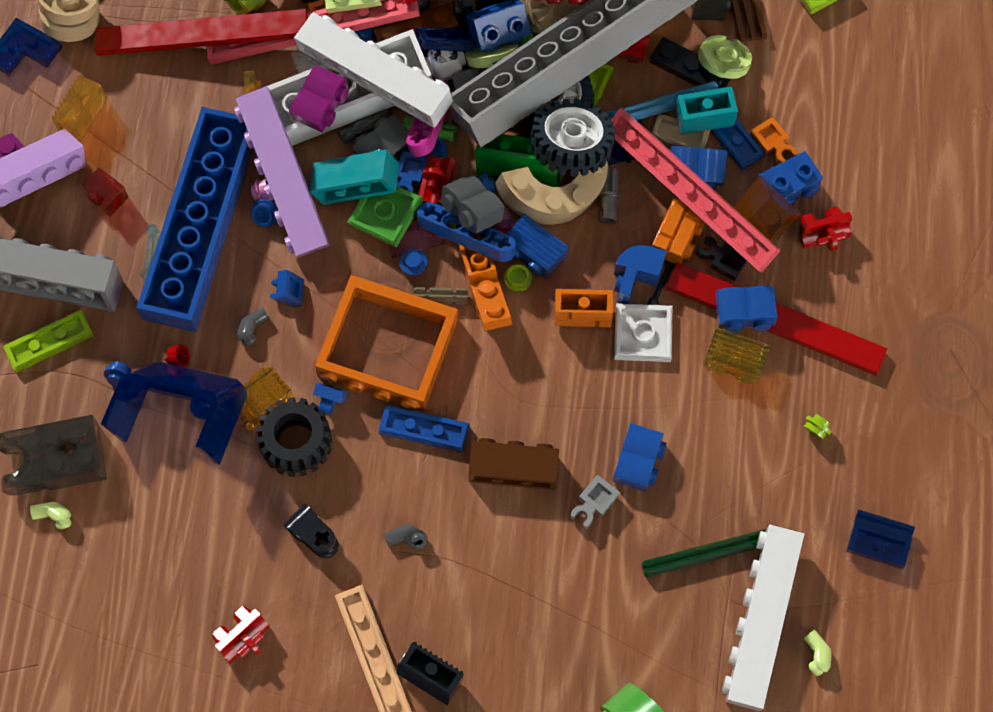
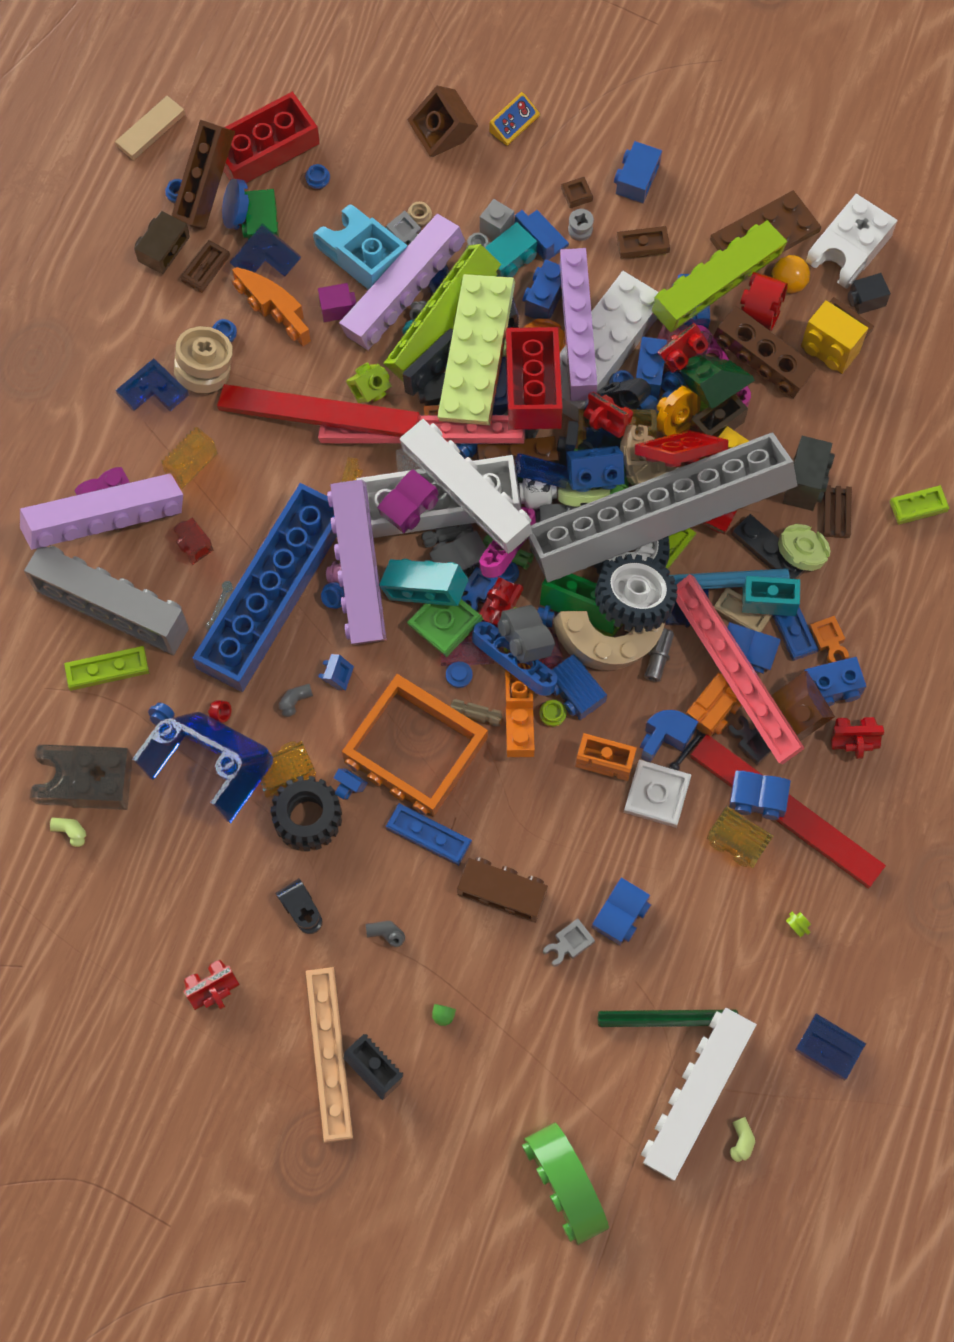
camera: 15 degrees right, 0 degrees up
none -> bright green hinge [432,1004,456,1026]

